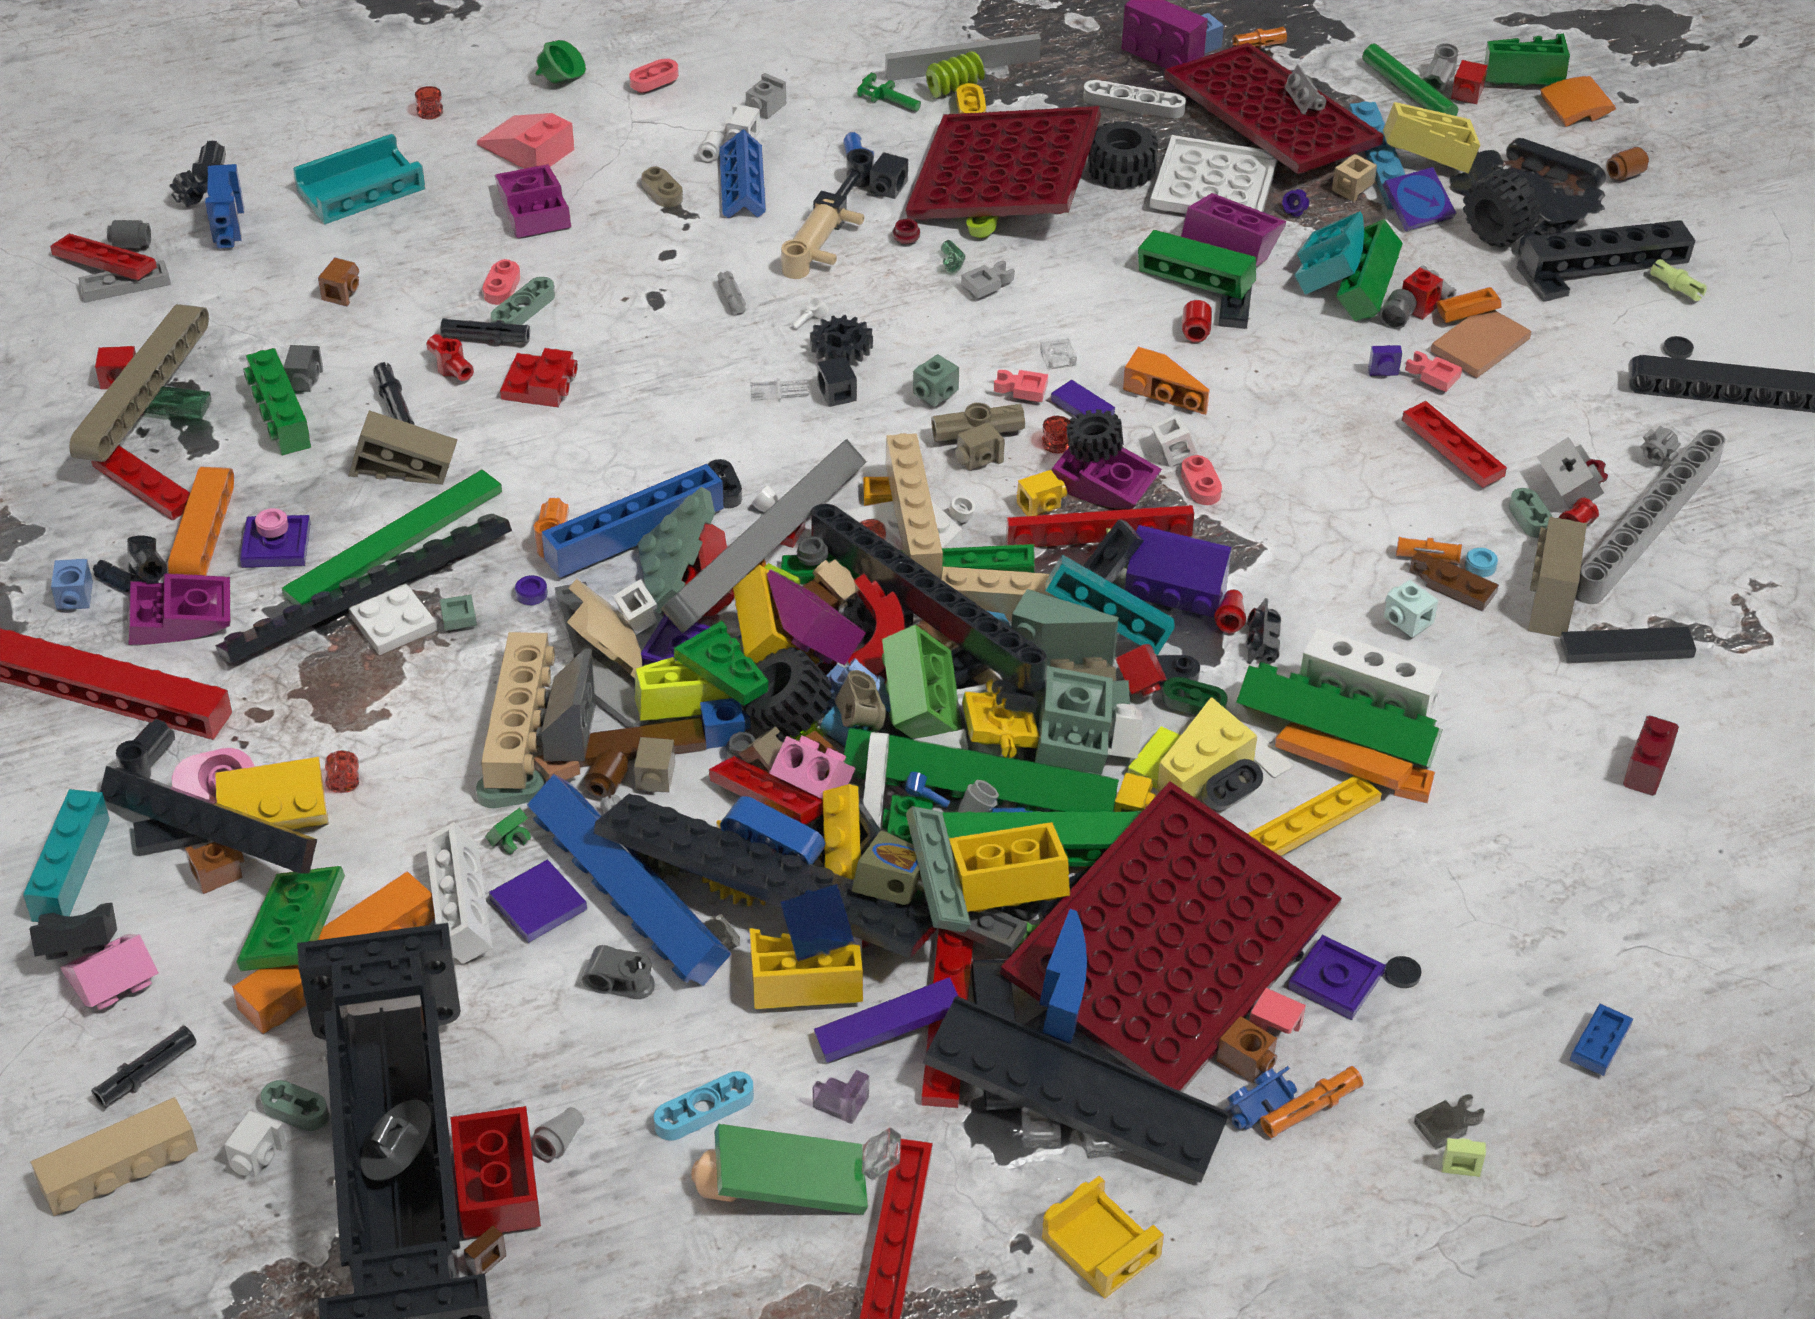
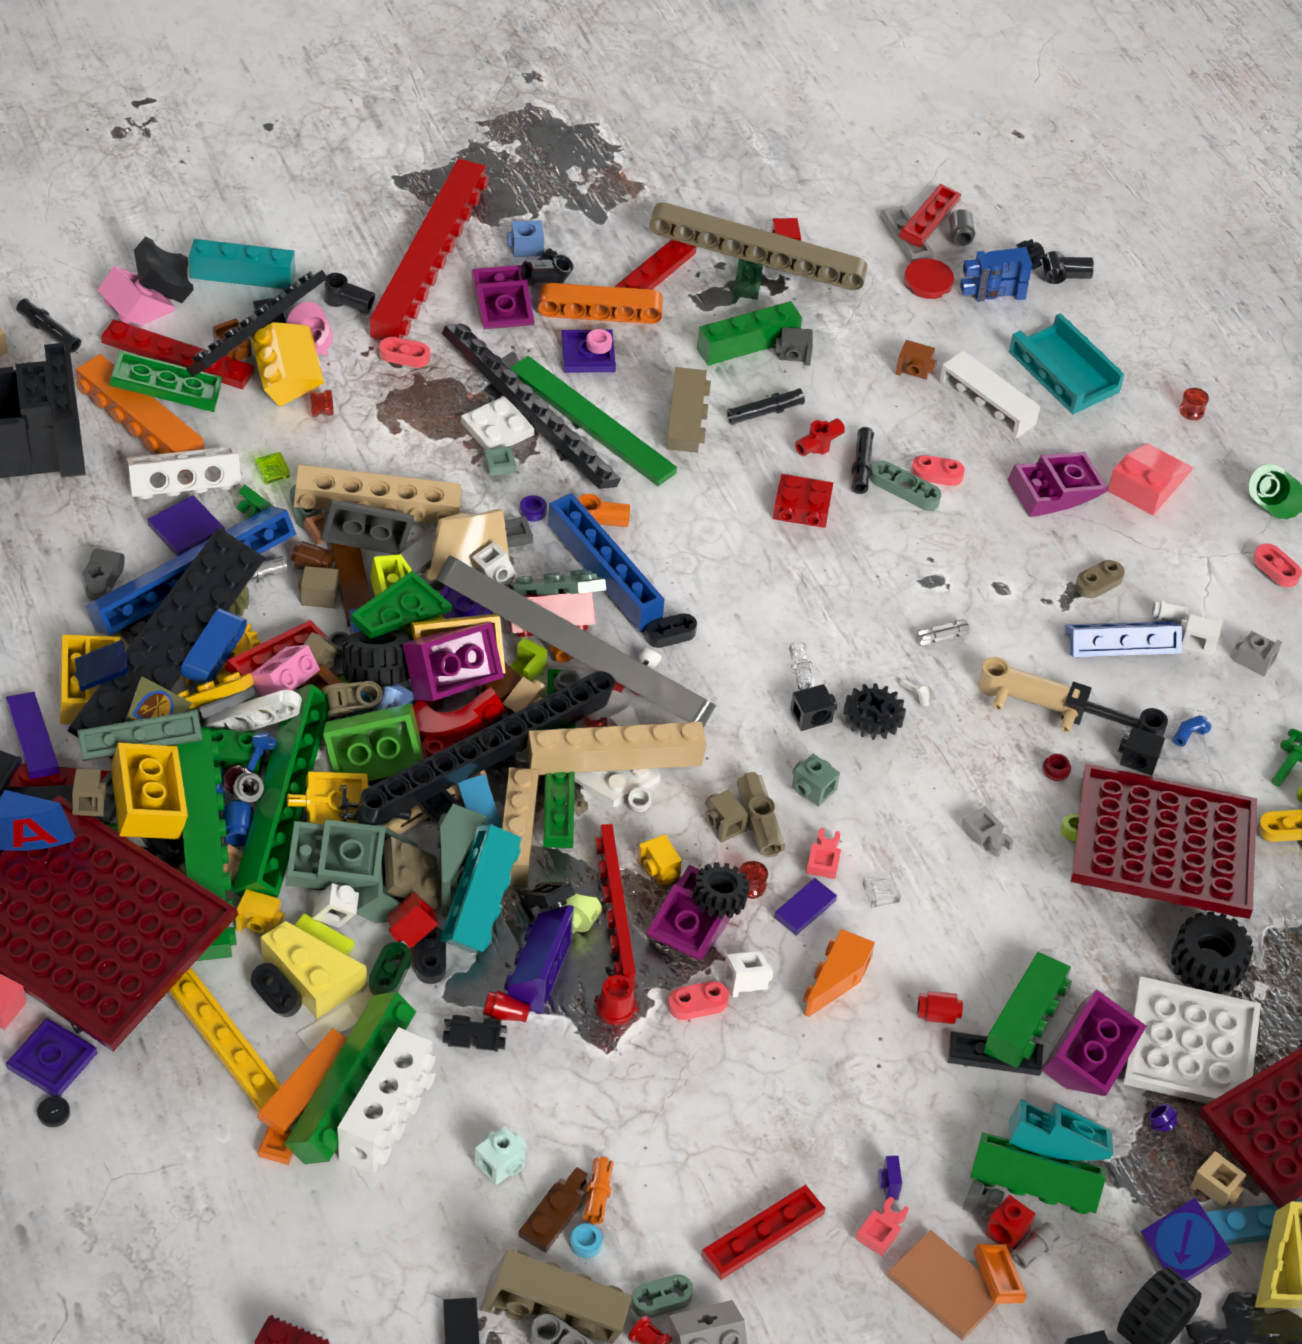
camera: 85 degrees right, 5 degrees up
clear green arm [941,240,966,273] -> none
none -> dark tan brick [73,768,106,816]
none -> red plate [101,319,254,390]
none -> clear neon green plate [255,452,290,484]
none -> coral plate [379,337,430,368]
none -> red piece [594,975,638,1025]
none -> red tile [904,258,954,299]
none -> white brick [939,350,1040,439]

